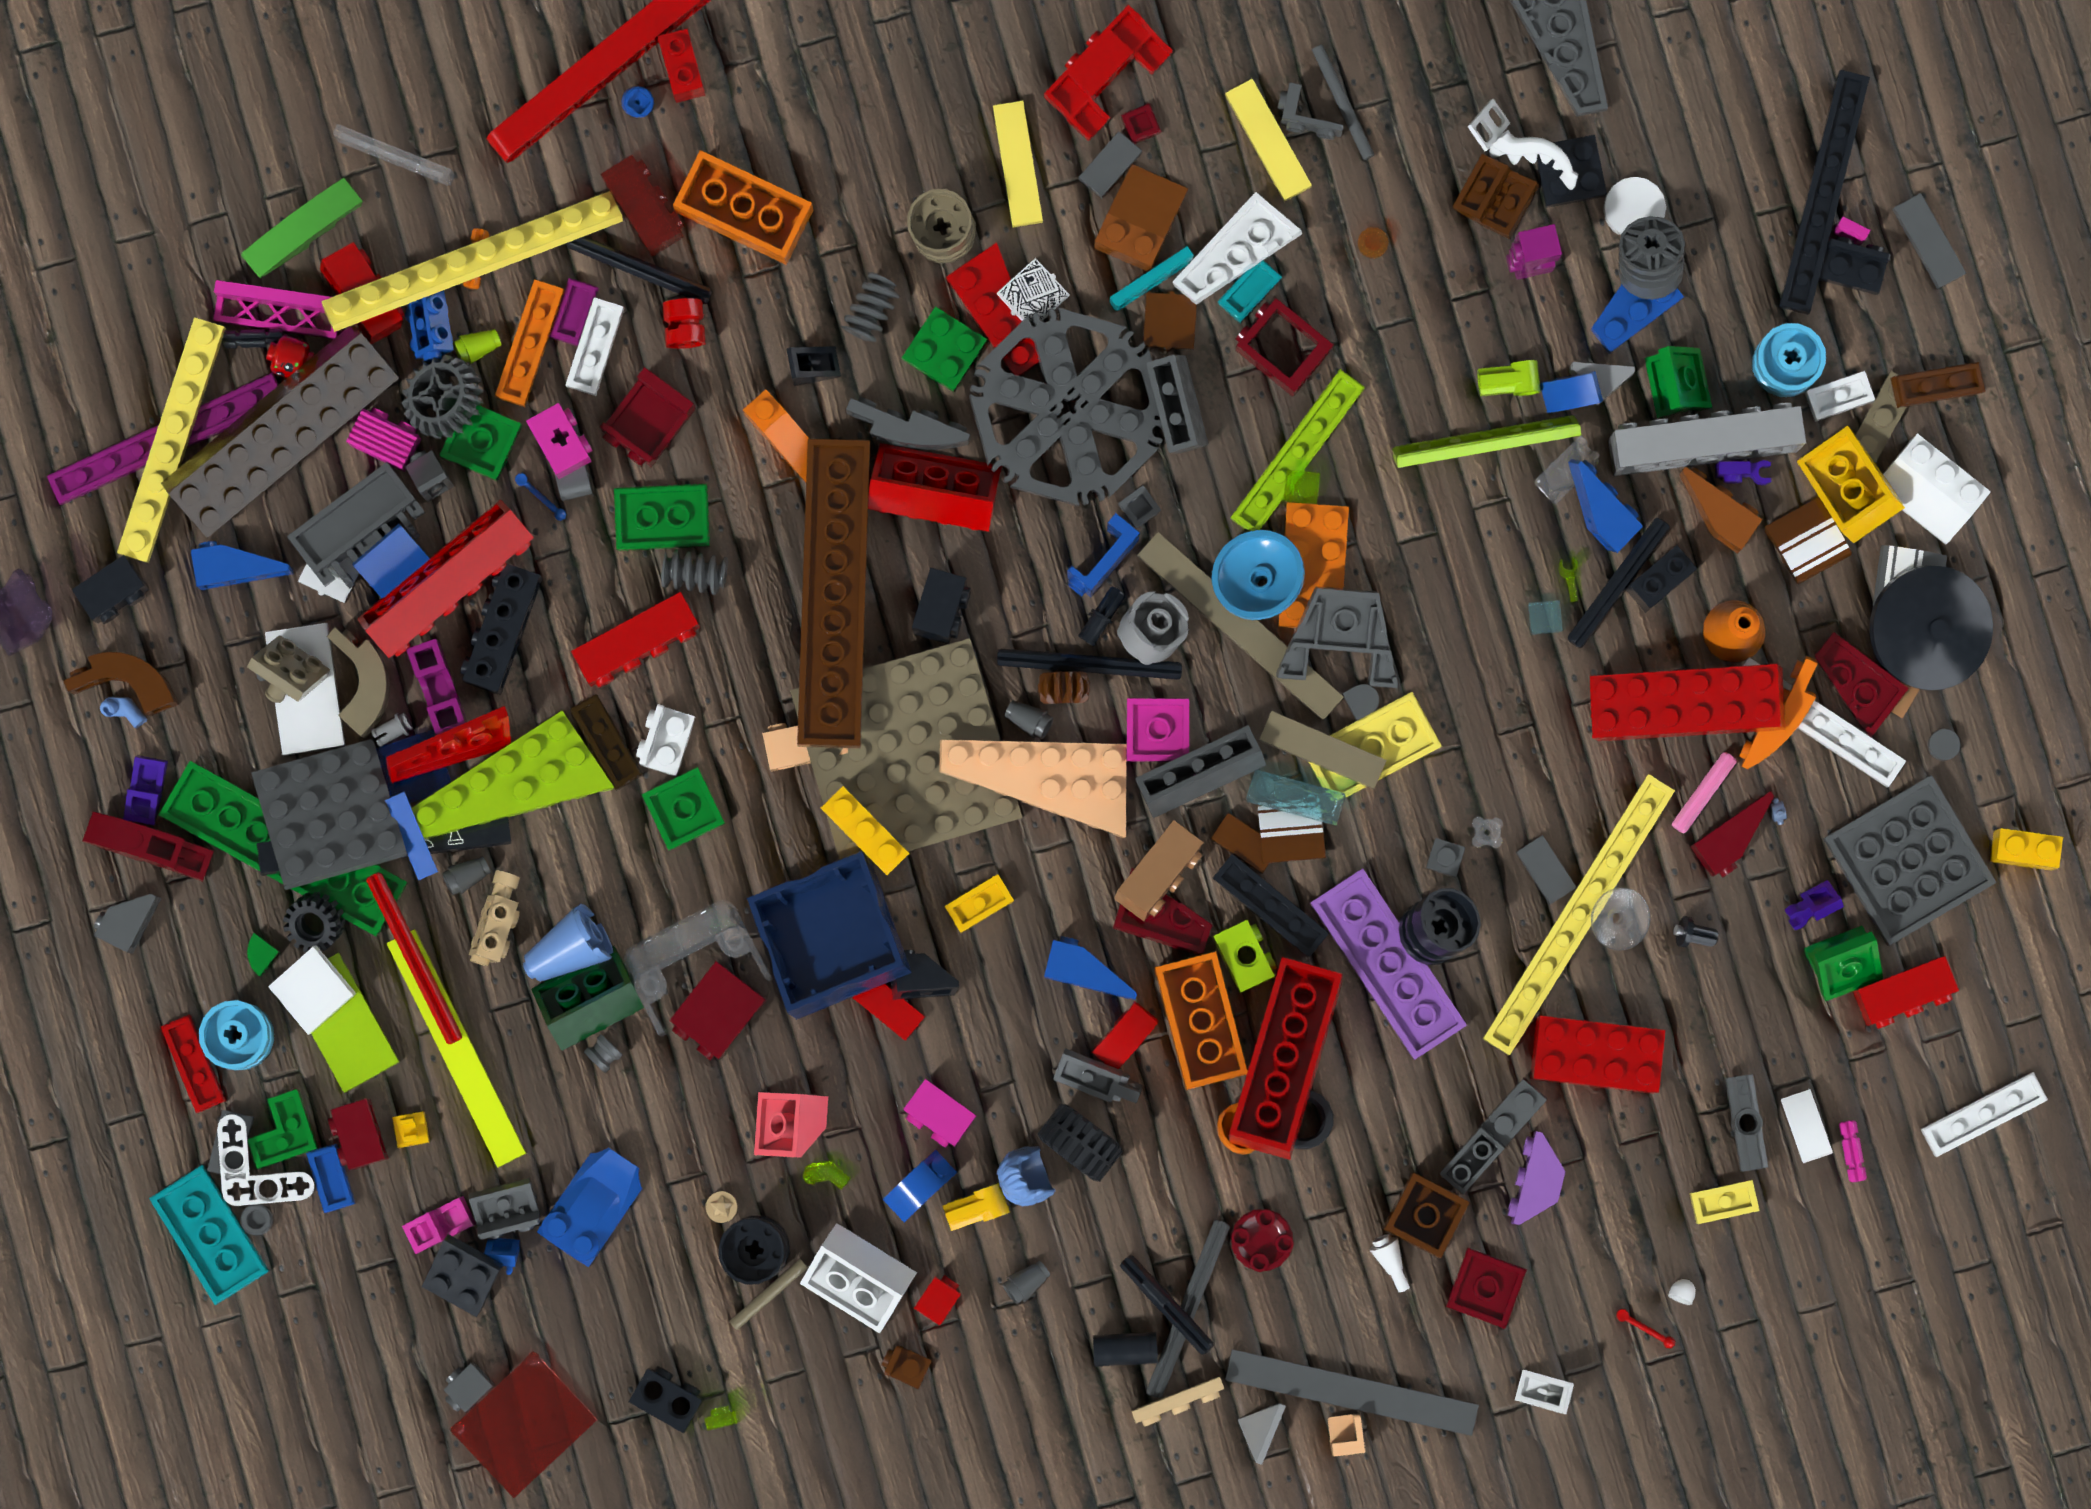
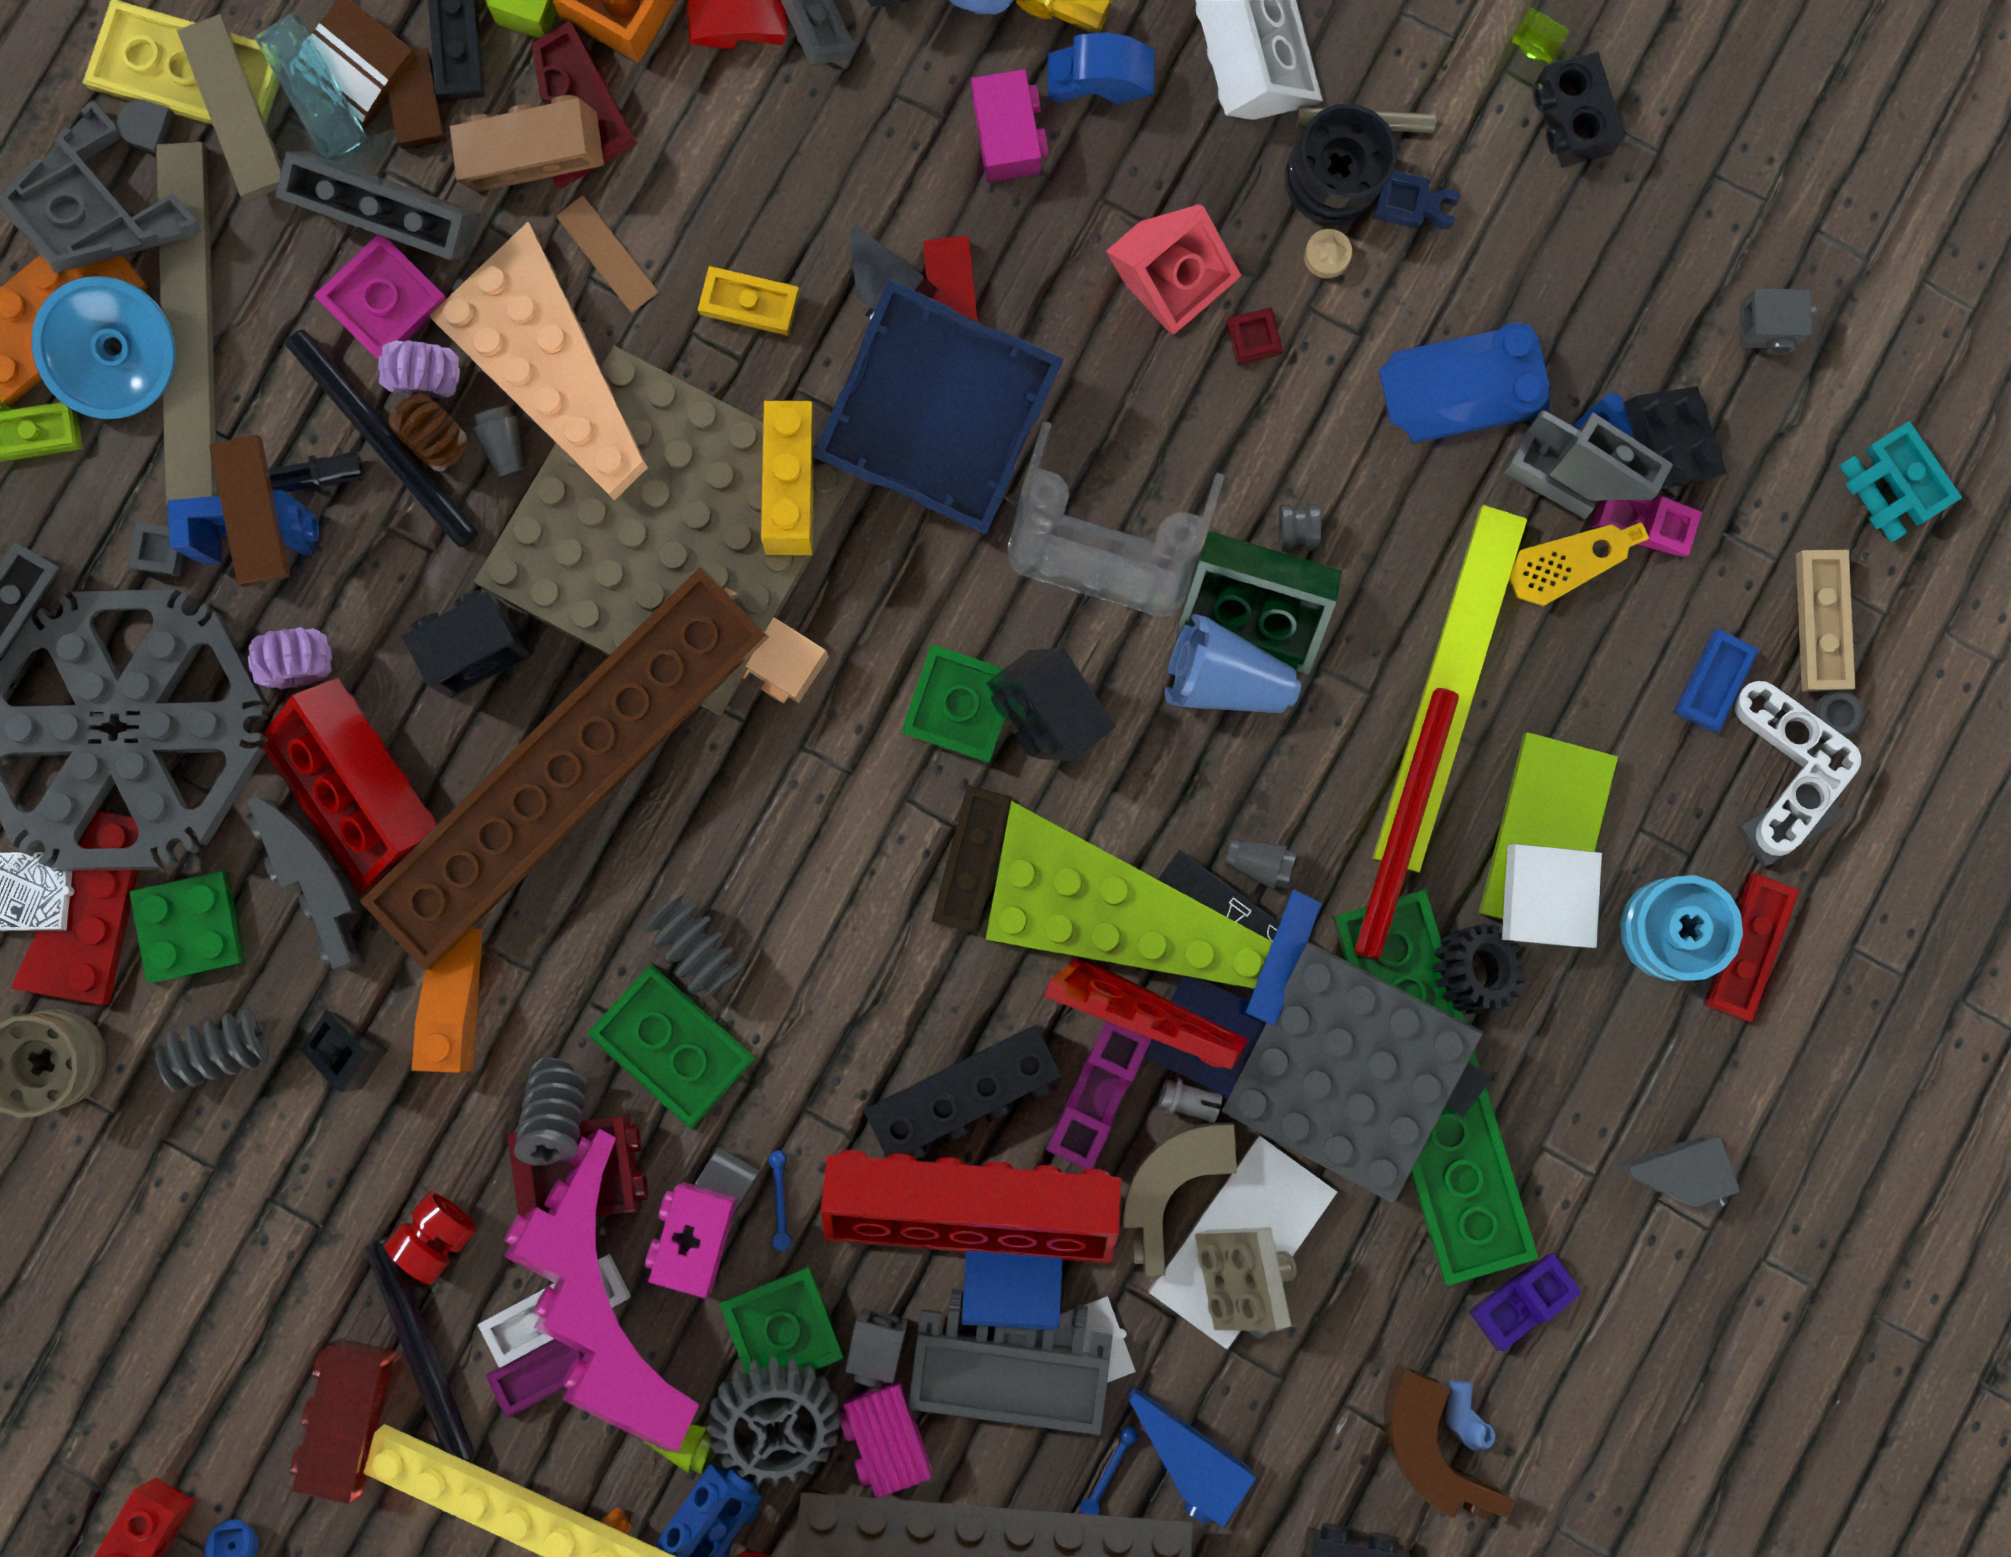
camera: 135 degrees left, 0 degrees up
dark red slope [82,812,214,882] -> none
teal tile [149,1165,270,1305] -> none
green tile [247,933,280,977] -> none
green plate [247,1089,318,1169] -> none
dark red brick [328,1098,389,1170] -> none
yellow tile [392,1111,430,1148] -> none
clear red piece [450,1351,598,1498] -> none
tan brick [469,870,520,967] -> none
orange plate [495,279,565,407] -> none
red brick [571,592,700,688] -> none
white bracket [636,704,696,777] -> none
dark red panel [669,961,767,1061] -> none
orange brick [673,150,813,265] -> none
clear neon green arm [803,1160,851,1190] -> none
blue slope [1044,936,1137,1000] -> none
light grey brick [1117,591,1189,665] -> none
none -> reddish brown tile [209,434,290,587]
none -> lavender gear [248,627,333,690]
none -> lavender gear [378,340,460,399]
none -> dark pink arch [504,1129,700,1451]
none -> dark grey piece [514,1057,588,1166]
none -> medium nougat sticker [556,195,659,313]
none -> black brick [986,648,1116,761]
none -> blue hinge [1080,1427,1138,1515]
none -> dark red tile [1226,307,1283,366]
none -> dark blue plate [1373,170,1461,229]
none -> yellow piece [1509,522,1649,607]
none -> dark grey slope [1550,413,1673,501]
none -> tan plate [1796,550,1855,692]
none -> teal plate [1839,421,1962,543]

